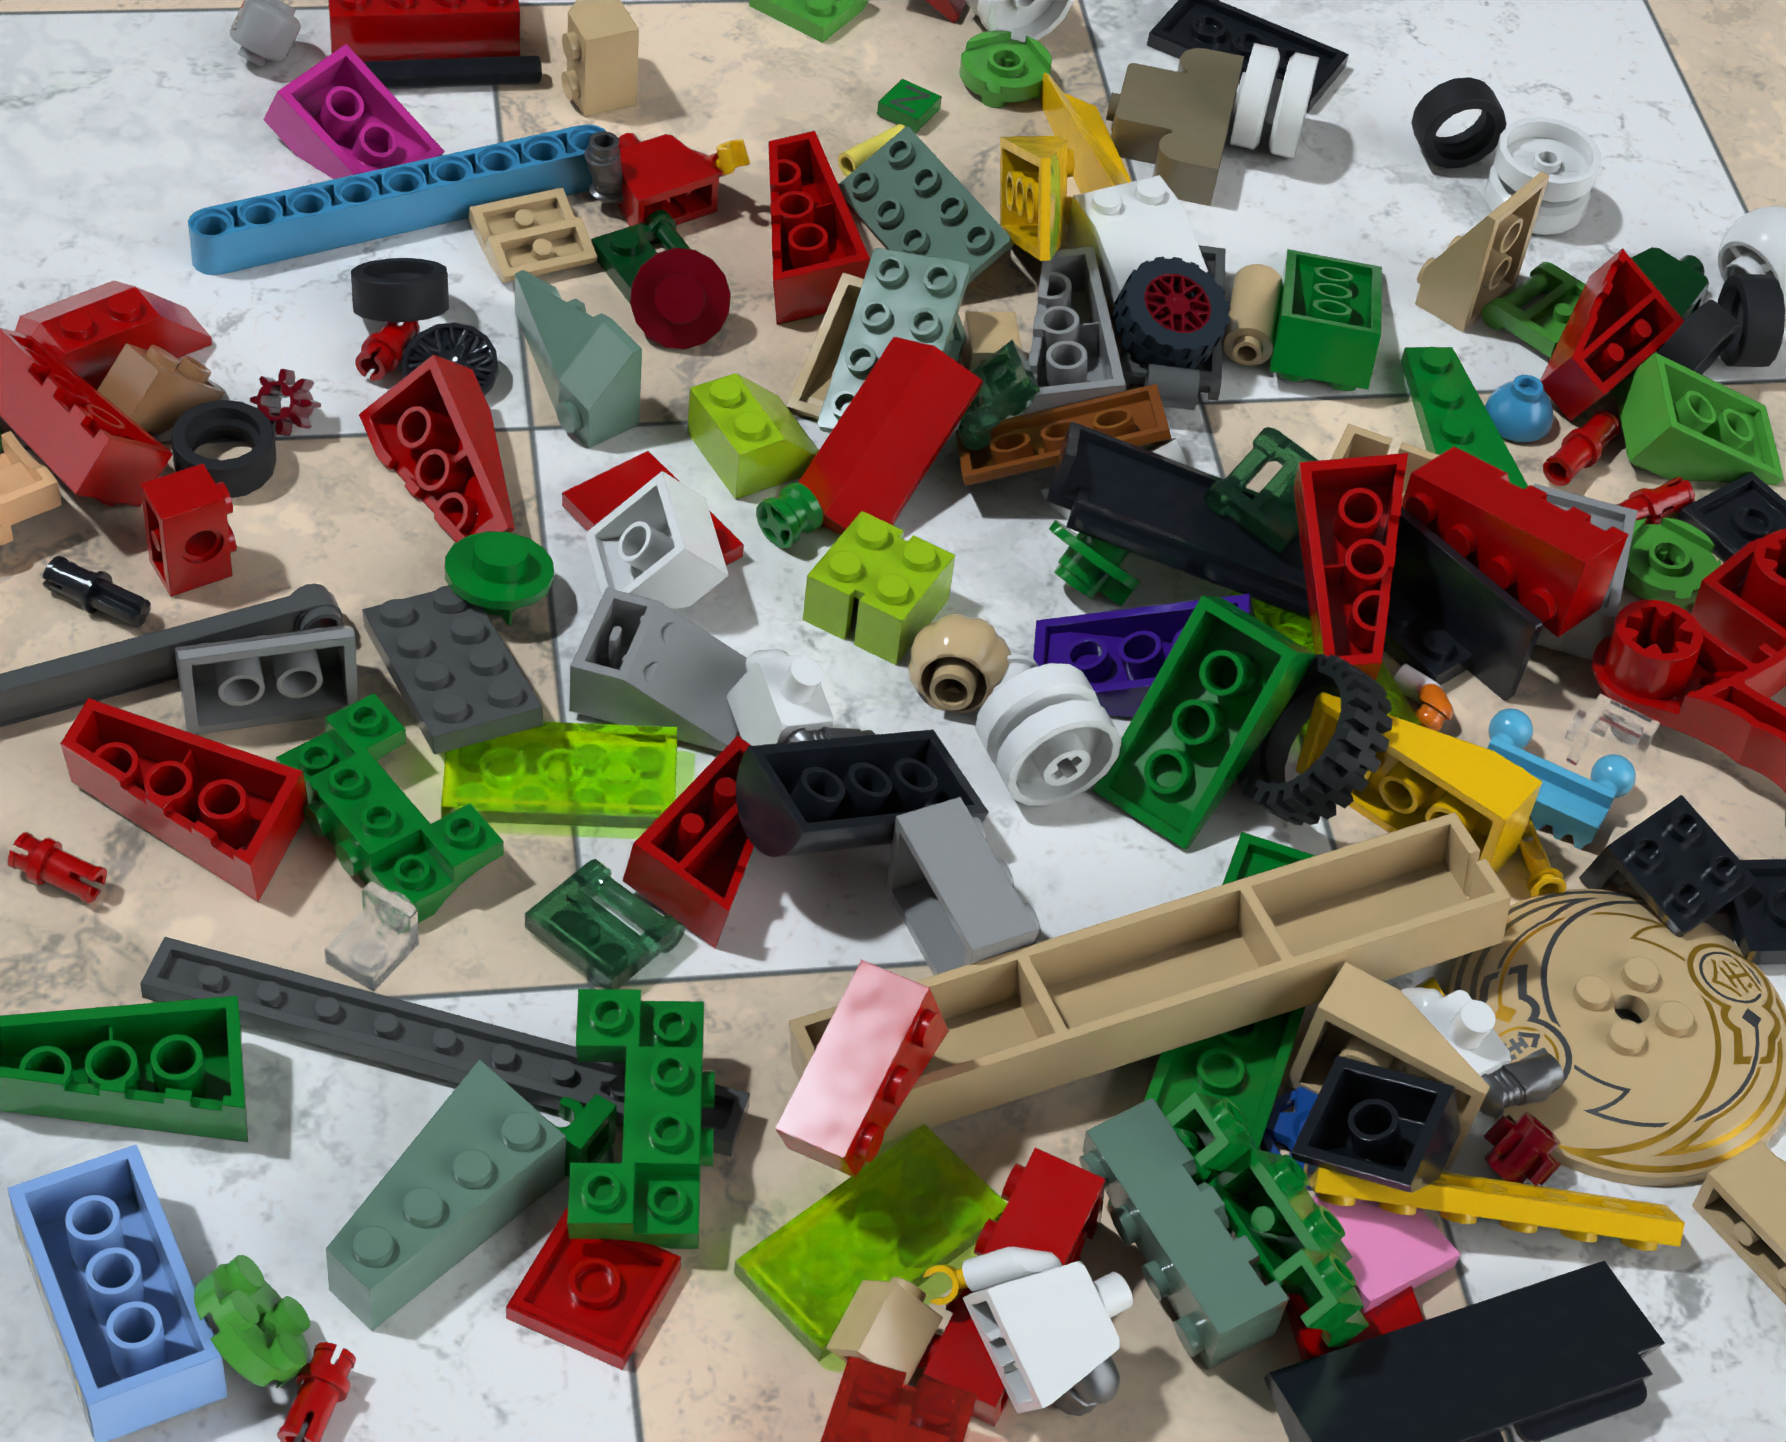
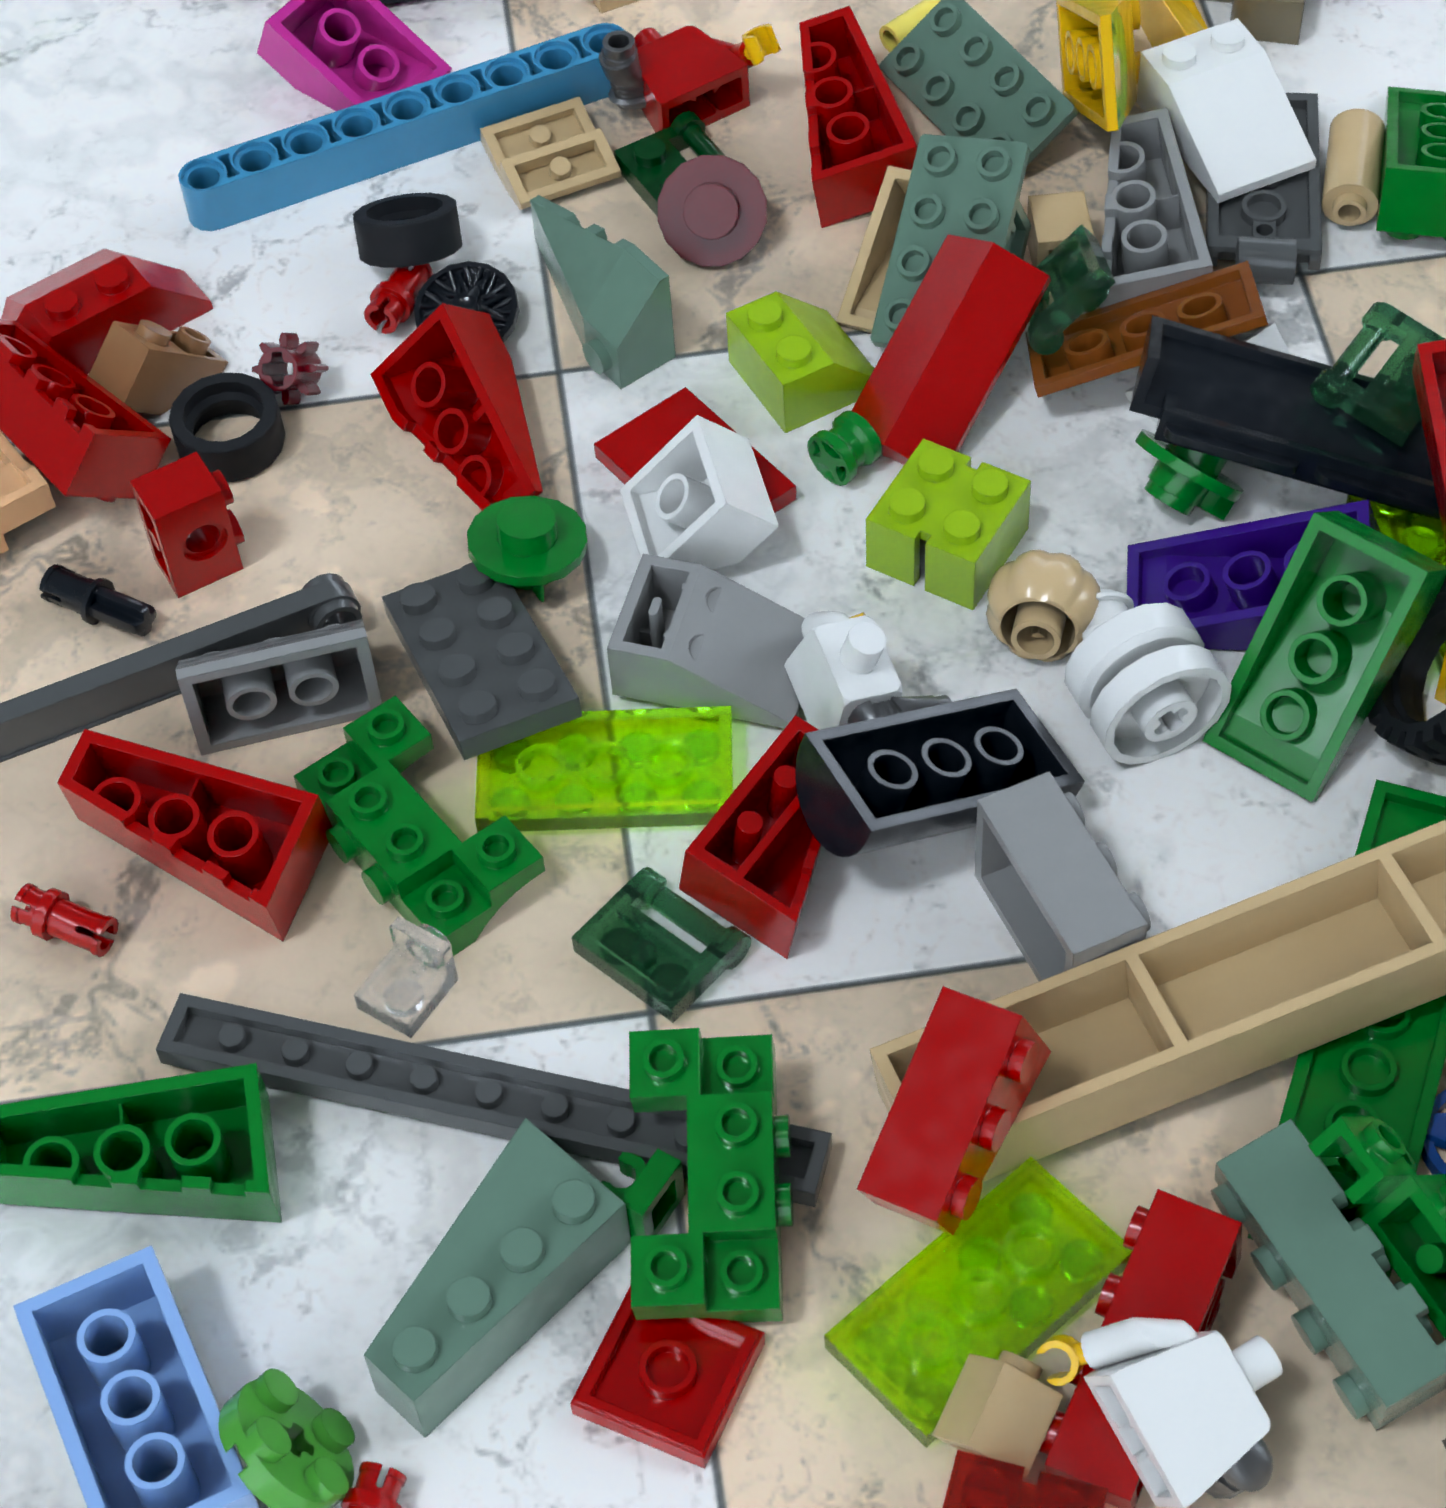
camera: 10 degrees right, 5 degrees up
black wheel [1112,256,1230,369] -> none

